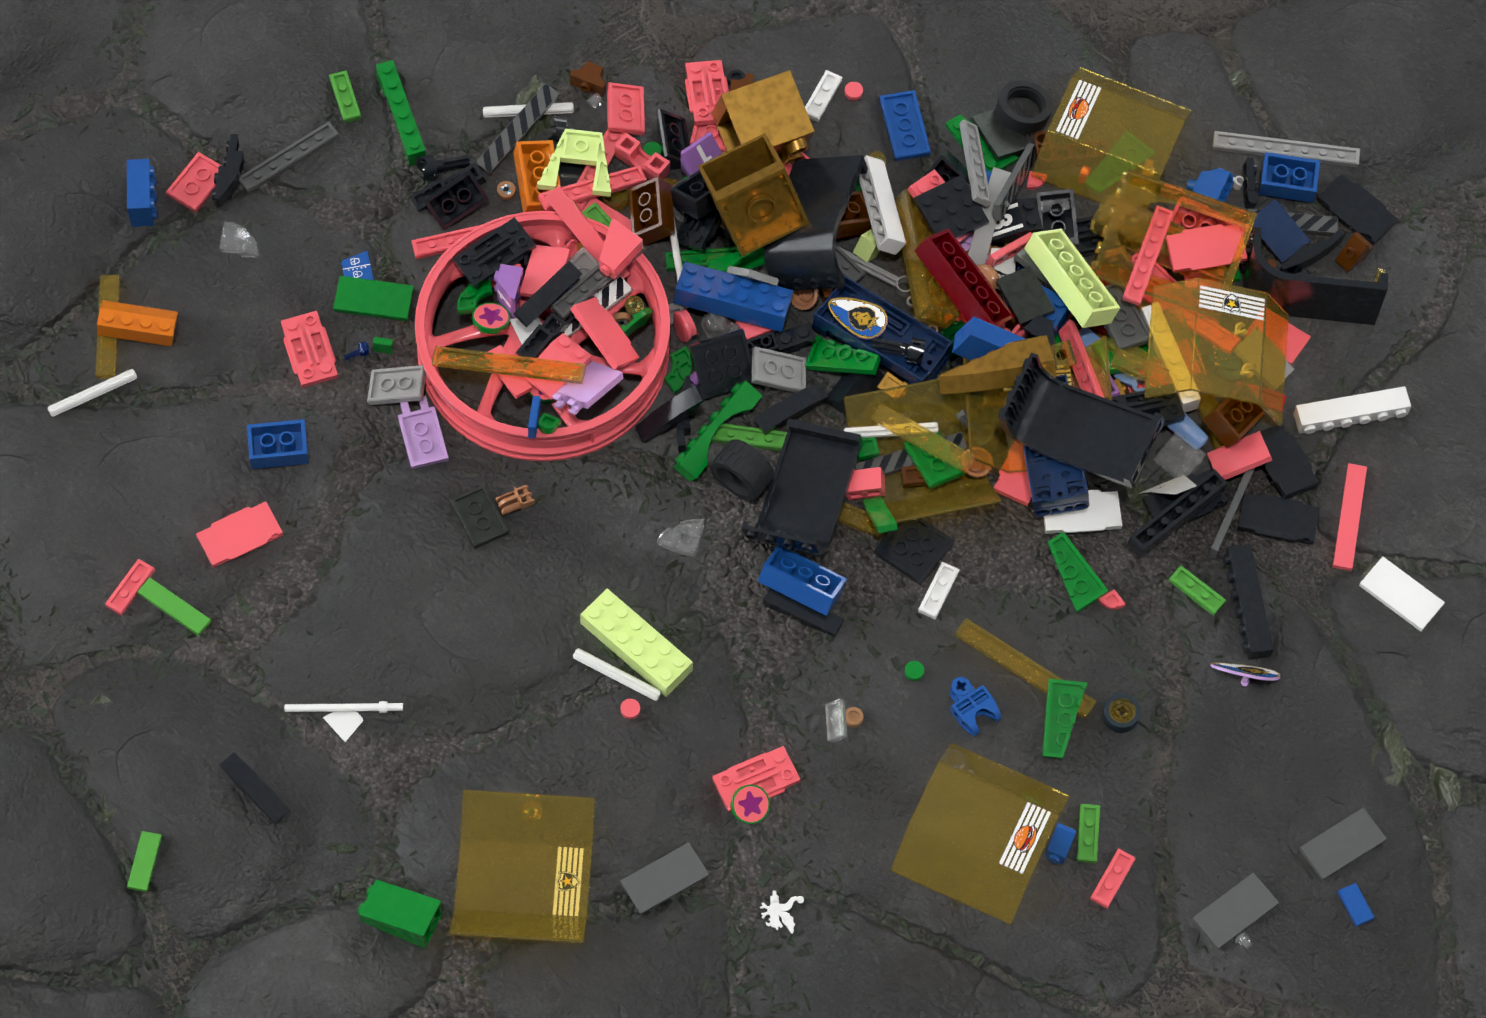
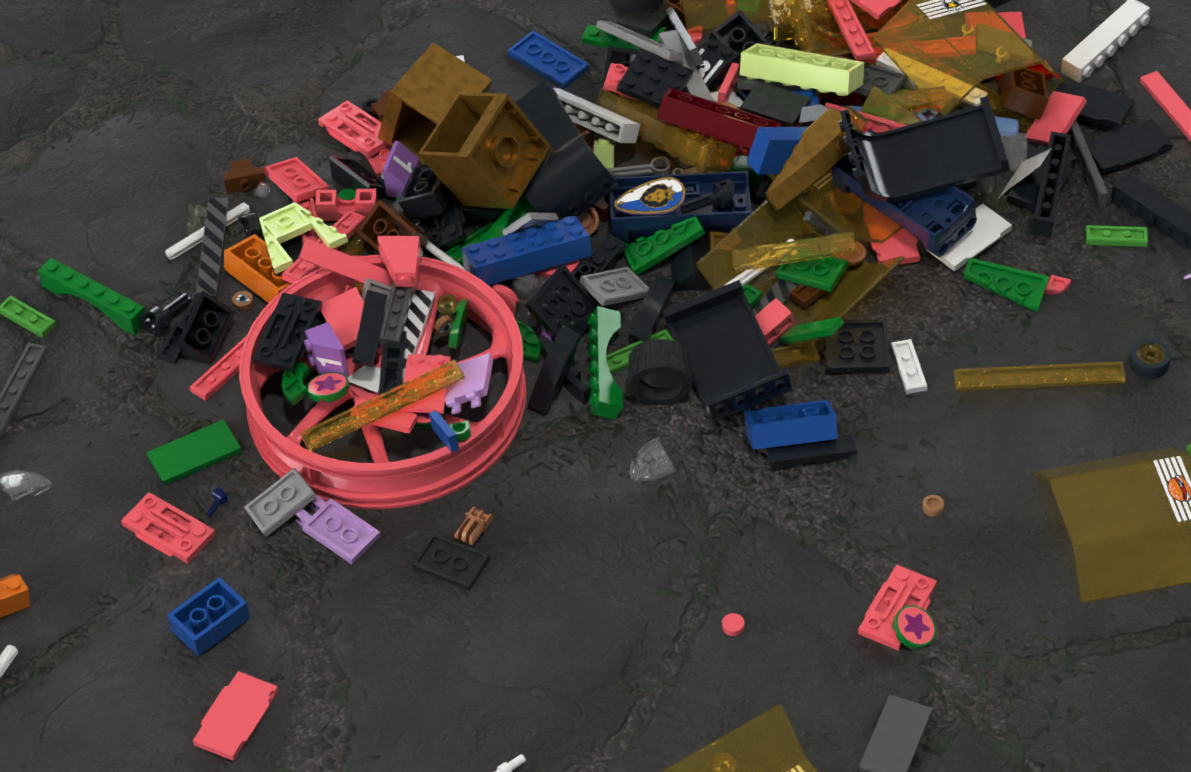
camera: 30 degrees left, 15 degrees down
blue sticker [341,251,374,280] -> none
green tile [373,337,394,354] -> none
coral piece [570,297,640,370] -> none
white axle [573,648,661,701] -> none
yellowish green brick [580,589,693,697] -> none
white piece [760,891,804,934] -> none
clear plate [825,699,847,743] -> none
coral tile [844,82,863,101] -> none
green tile [904,661,924,681] -> none
blue piece [950,677,1001,736] -> none
green wing [1042,679,1087,759] -> none

